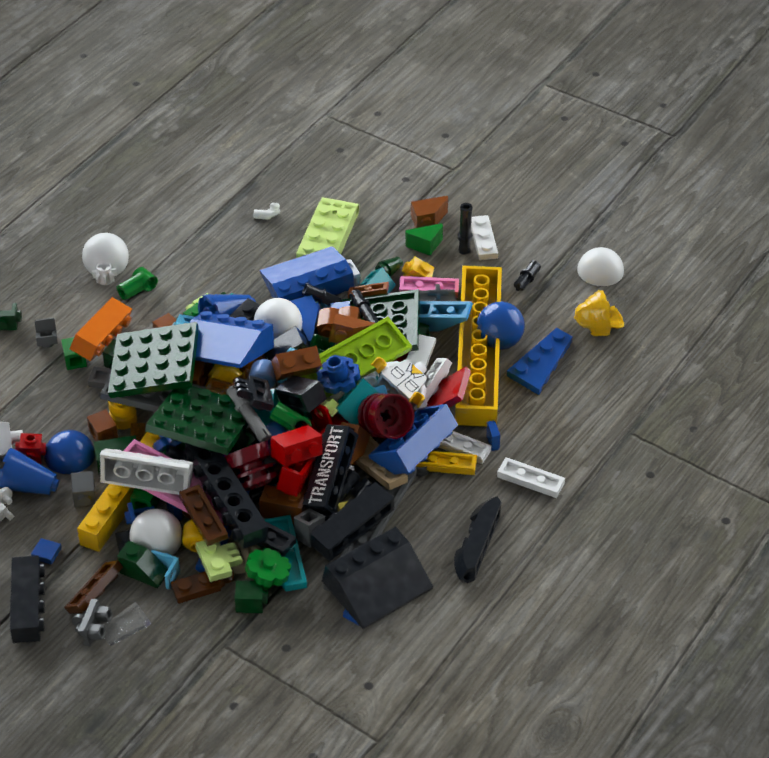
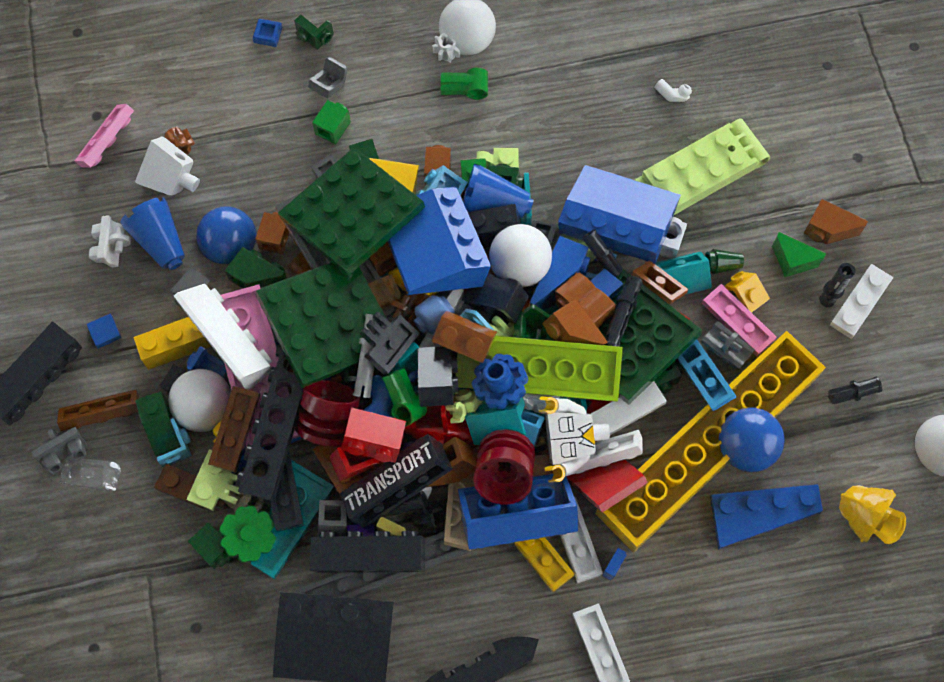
camera: 45 degrees right, 25 degrees up
red brick [15,433,46,464] -> none
orange brick [70,297,132,361] -> none

